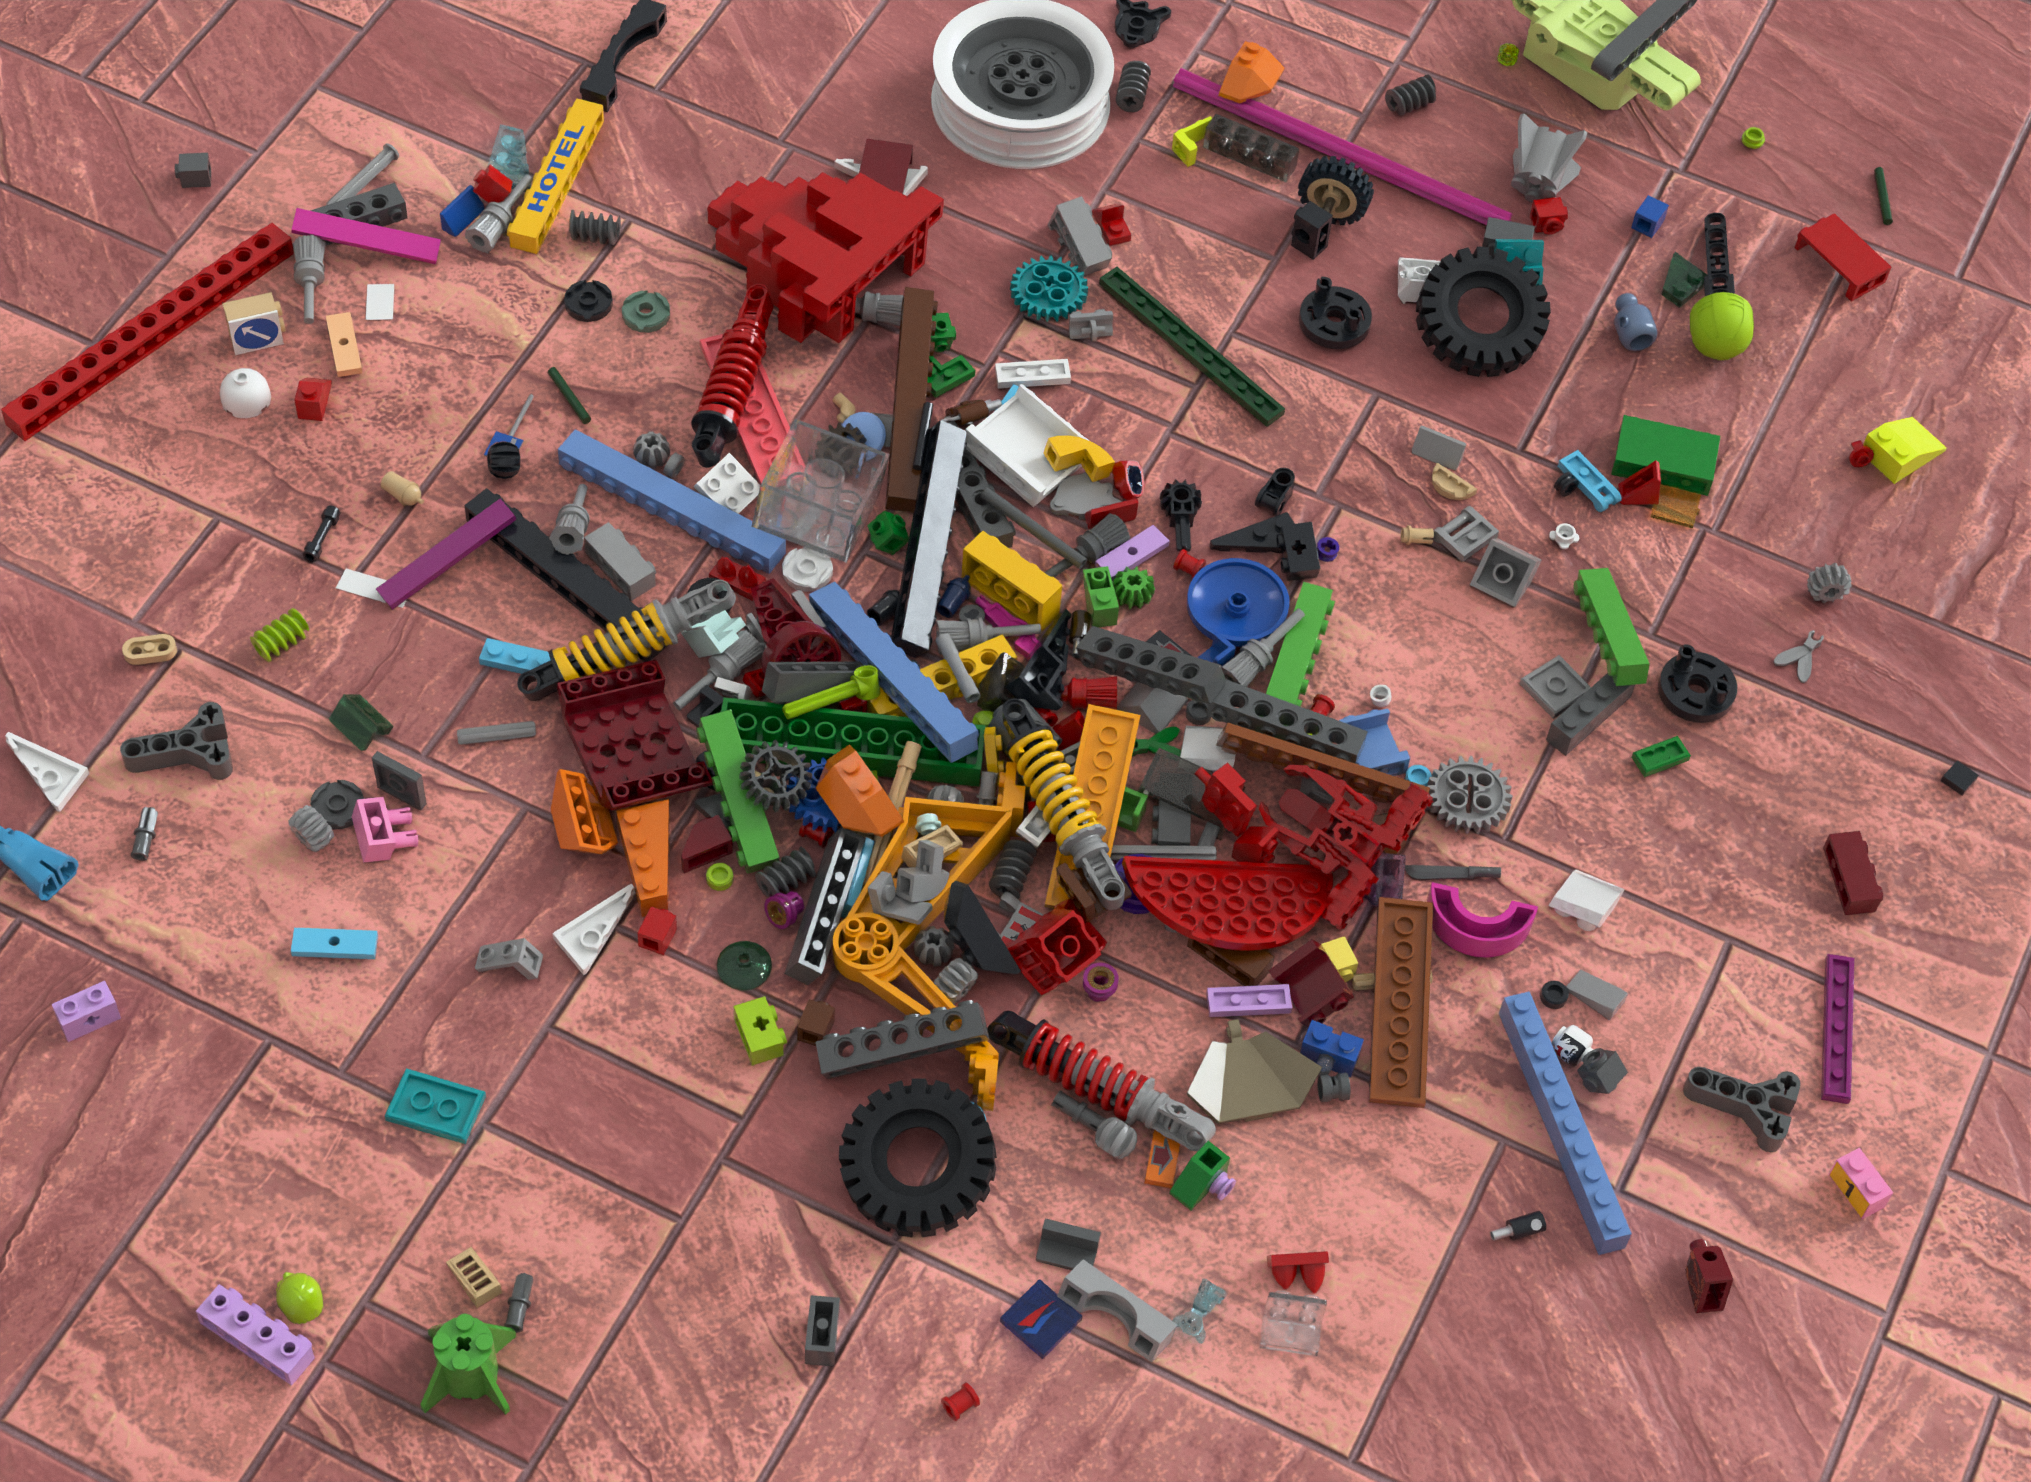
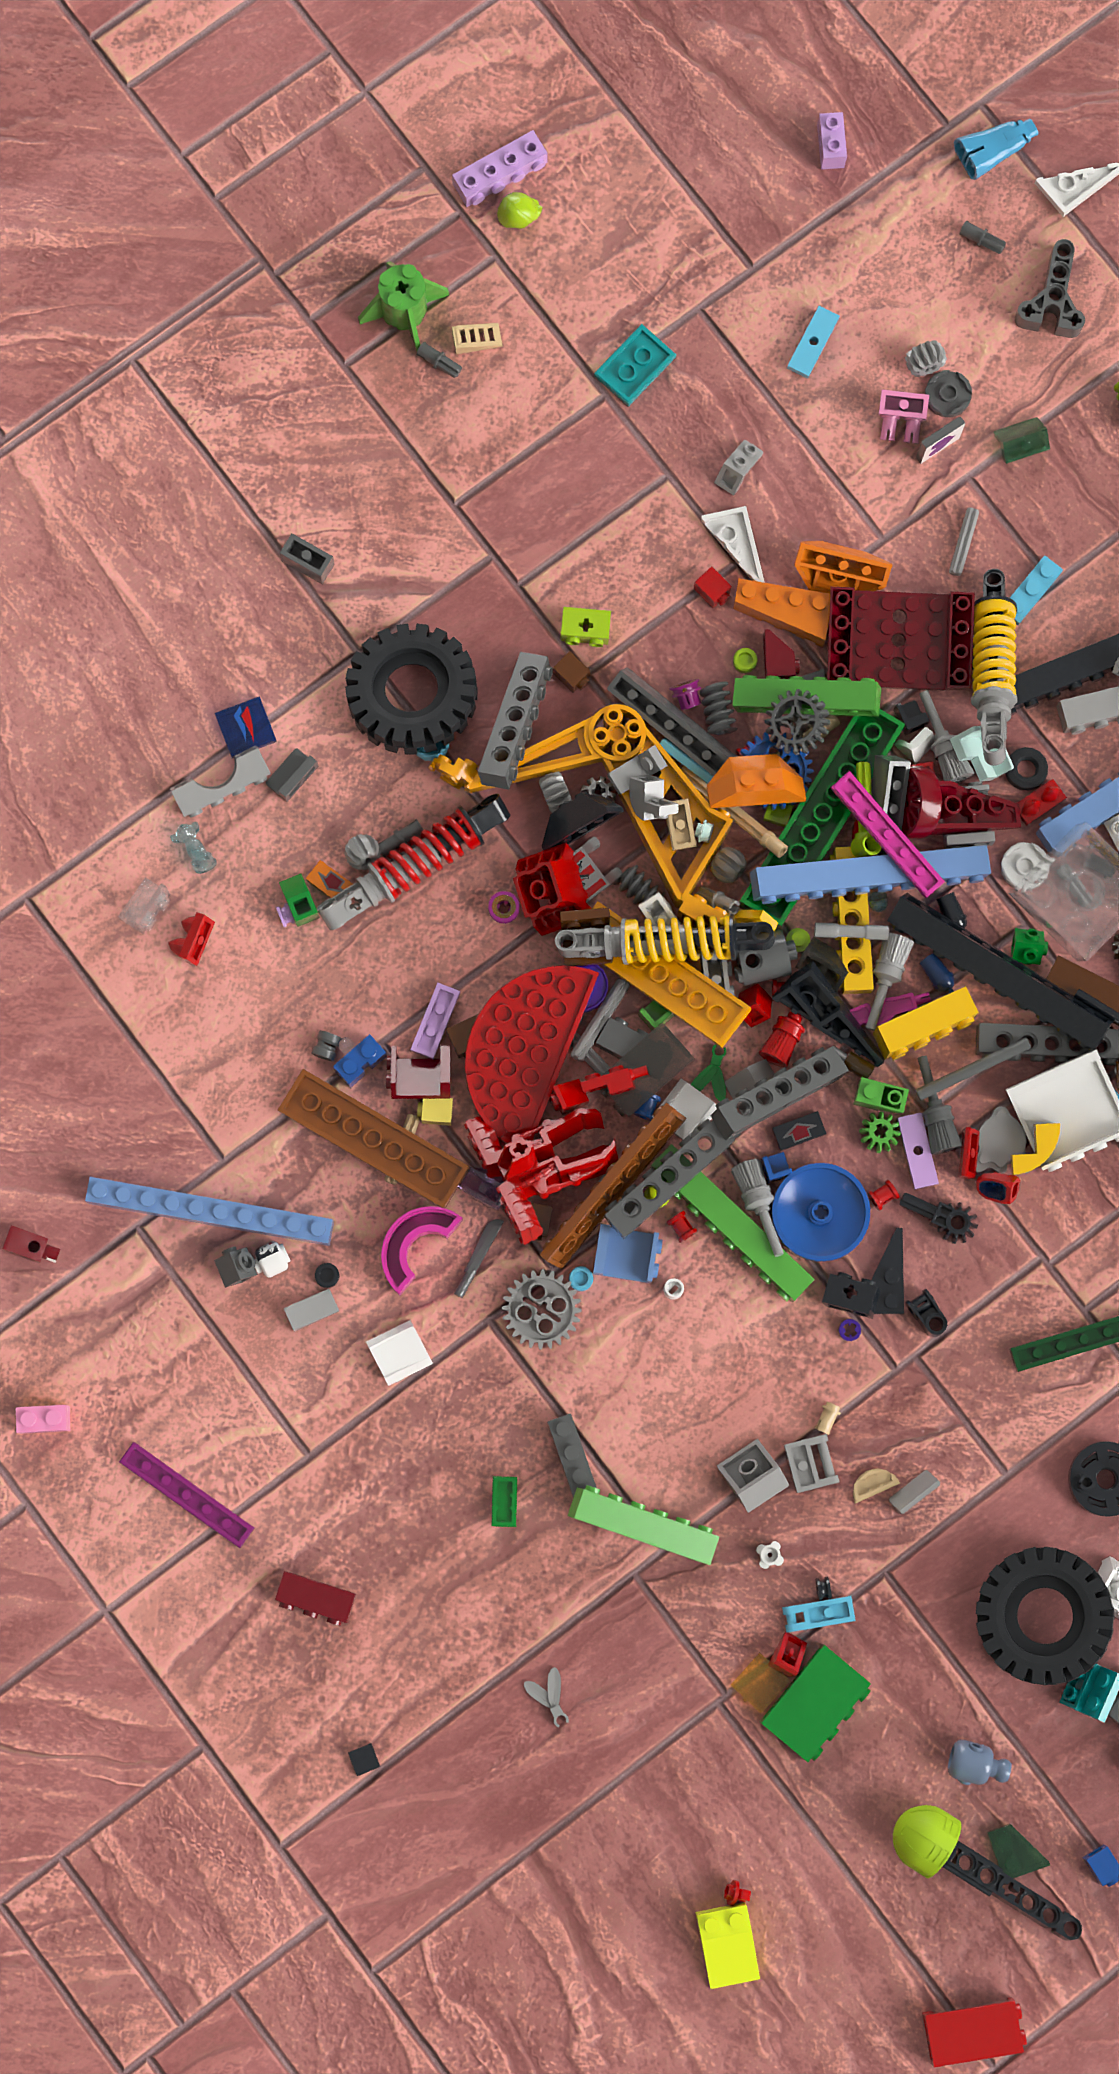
camera: 115 degrees right, 25 degrees up
clear green dish [717,941,772,990] -> none
red bush [941,1382,980,1421] -> none
dark grey tile [959,604,985,621] -> none
dark tan panel [1187,1019,1322,1124] -> none
black piece [1490,1211,1546,1241] -> none
light grey tile [1519,655,1591,719] -> none
black piece [1658,644,1737,723] -> none
dark grey beam [1683,1067,1801,1152] -> none
light grey gear [1807,563,1852,603] -> none
none -> dark pink tile [830,771,945,898]

